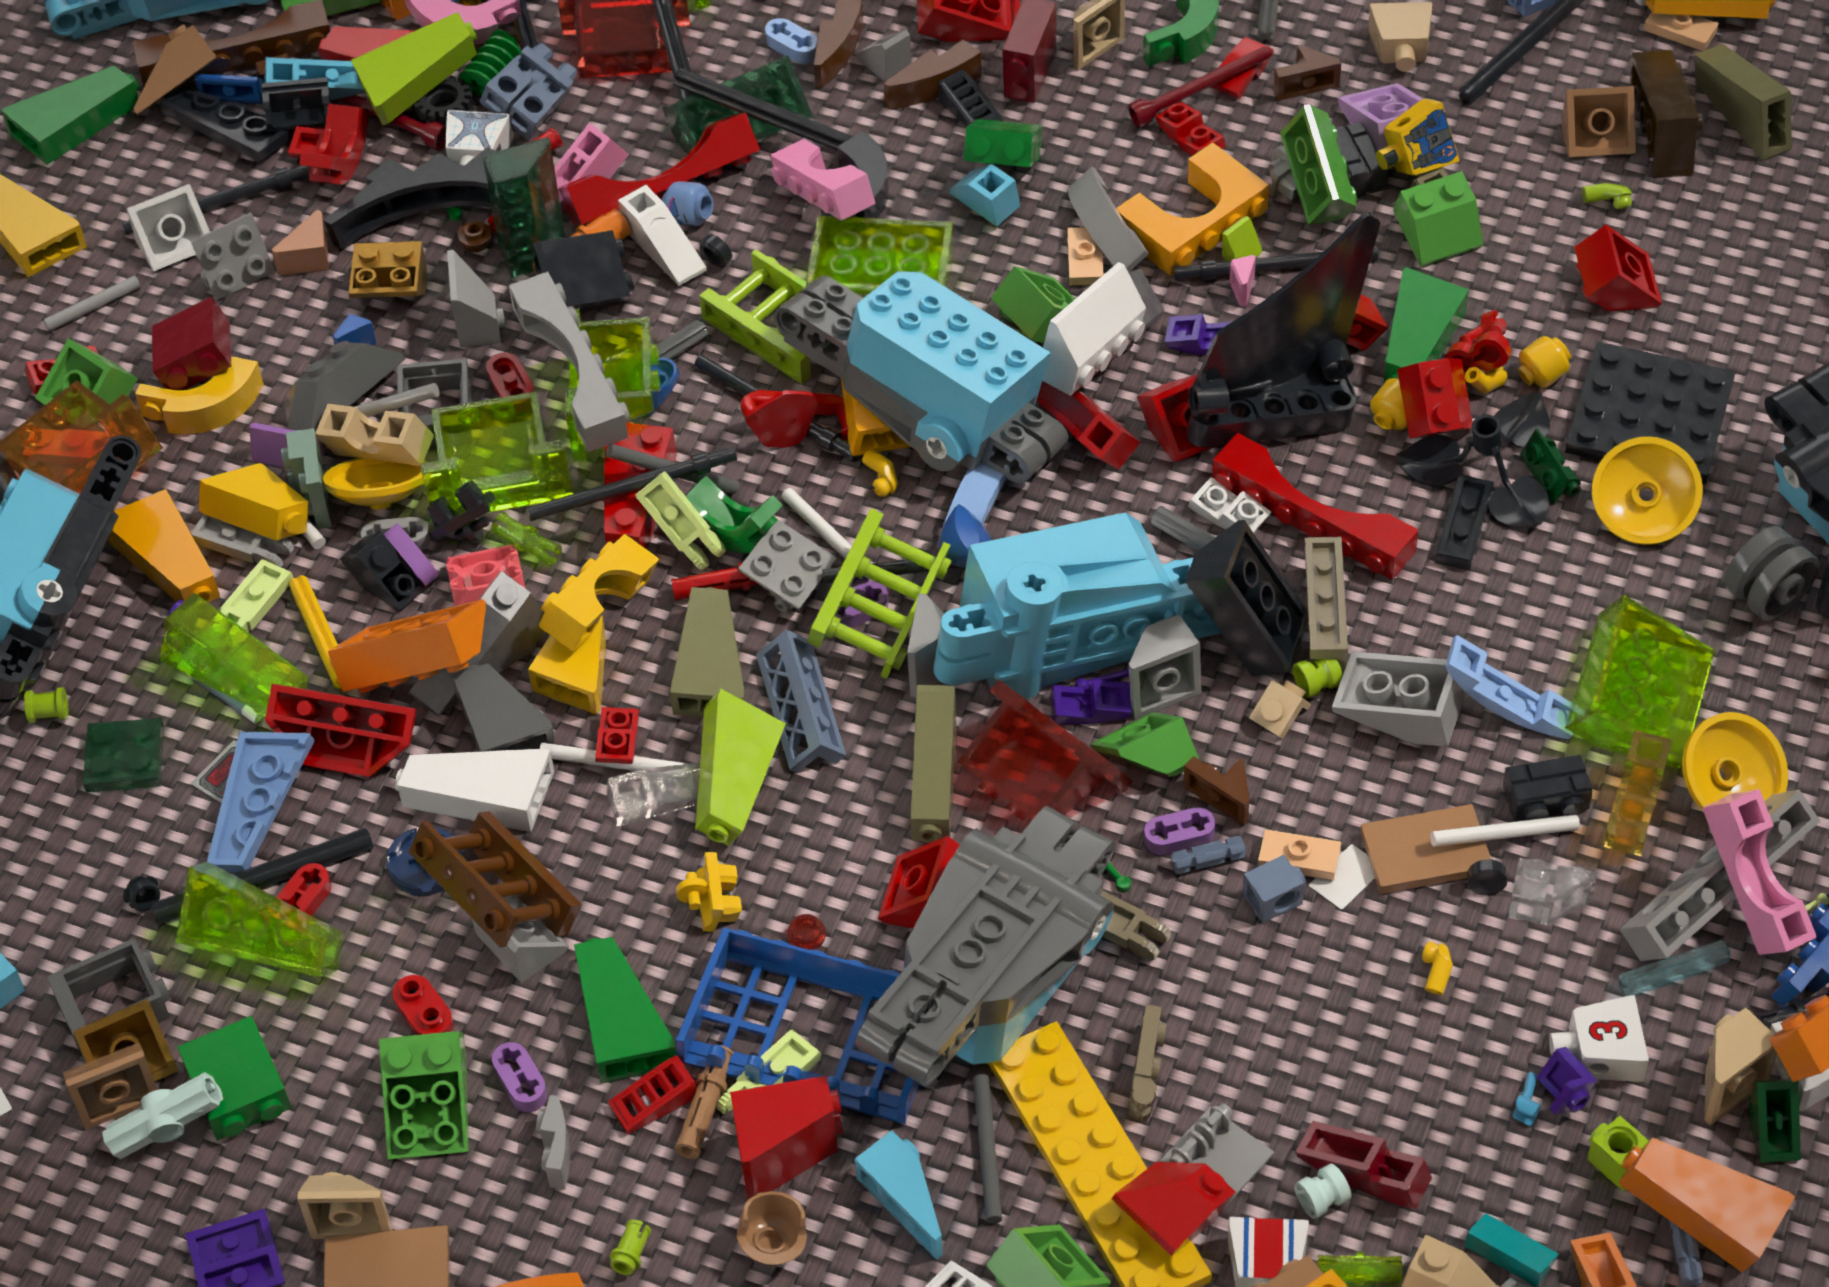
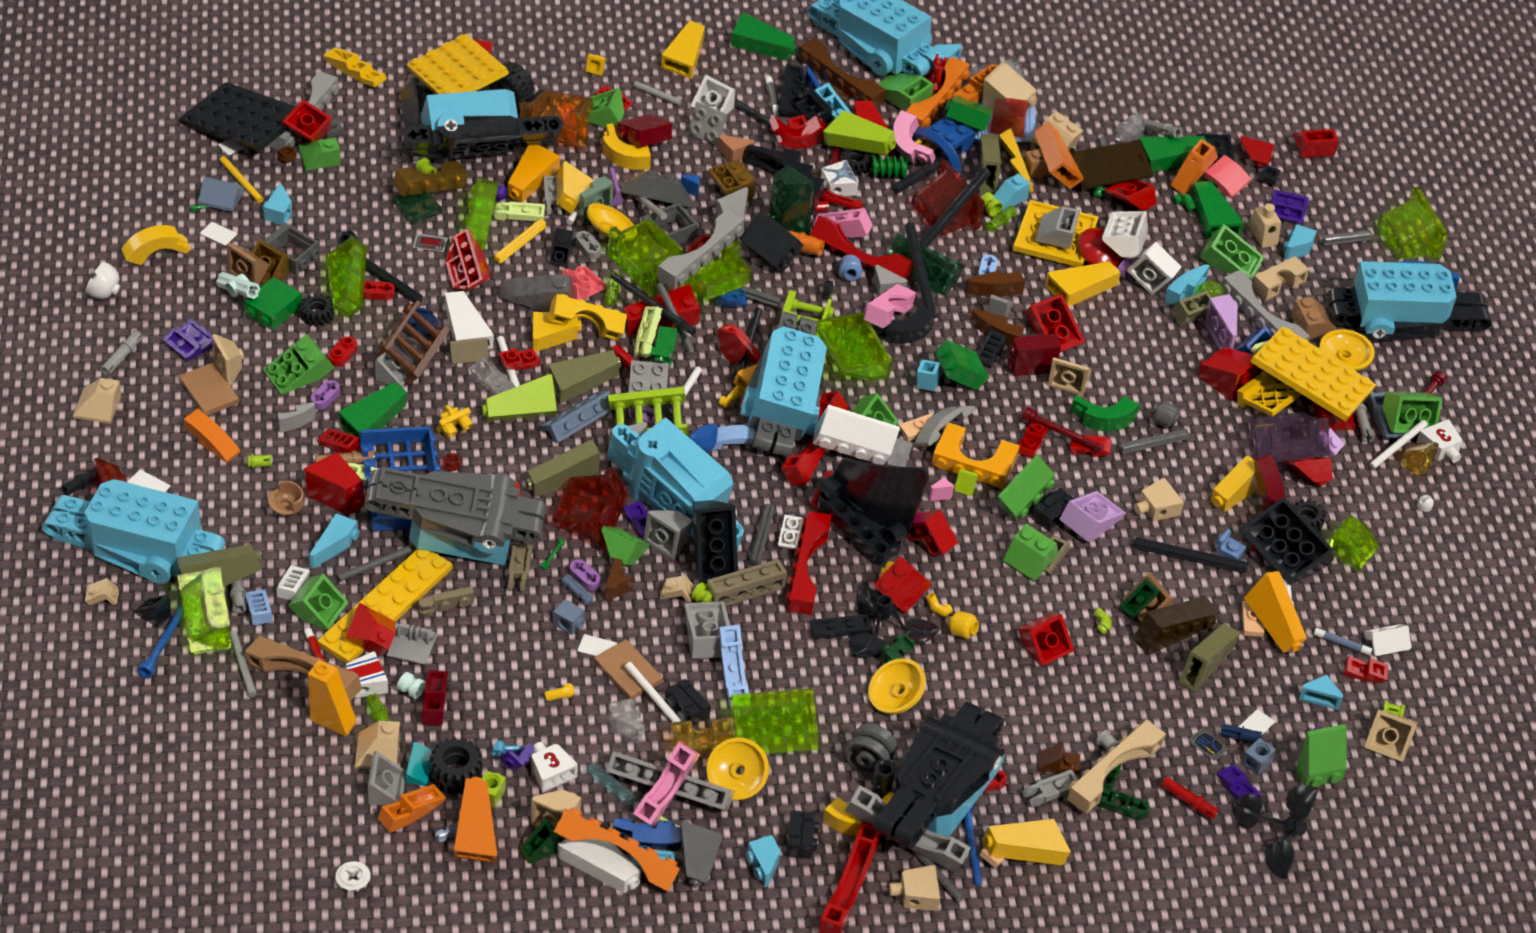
camera: 55 degrees right, 5 degrees down
medium nougat slope [133,24,217,116] -> none
medium blue wing [206,732,315,872] -> none
tan arch [315,404,434,466] -> none
orange slope [328,599,486,694] -> none
medium lavender beam [384,523,440,587] -> none
black hips [426,480,496,544] -> none
dark grey slope [452,663,554,752] -> none
sand blue hips [480,43,577,141] -> none
white slope [618,185,707,286] -> none
black bar [1173,246,1378,281] -> none
light nougat plate [1258,829,1341,880] -> none
reddish brown slope [1273,45,1341,101] -> none
torso [1376,98,1460,175] -> none
green slope [1383,267,1469,384] -> none
red piece [1444,309,1512,377] -> none
black tile [1467,859,1508,895] -> none
black plate [1565,341,1736,484] -> none
none -> black tyre [300,293,335,327]
none -> pearl gold arch [393,161,468,196]
none -> black tyre [430,737,483,794]
none -> dark tan slope [450,337,489,364]
none -> dark grey bar [765,76,779,115]
none -> light grey slope [873,265,908,296]
none -> dark green slope [1119,576,1161,619]

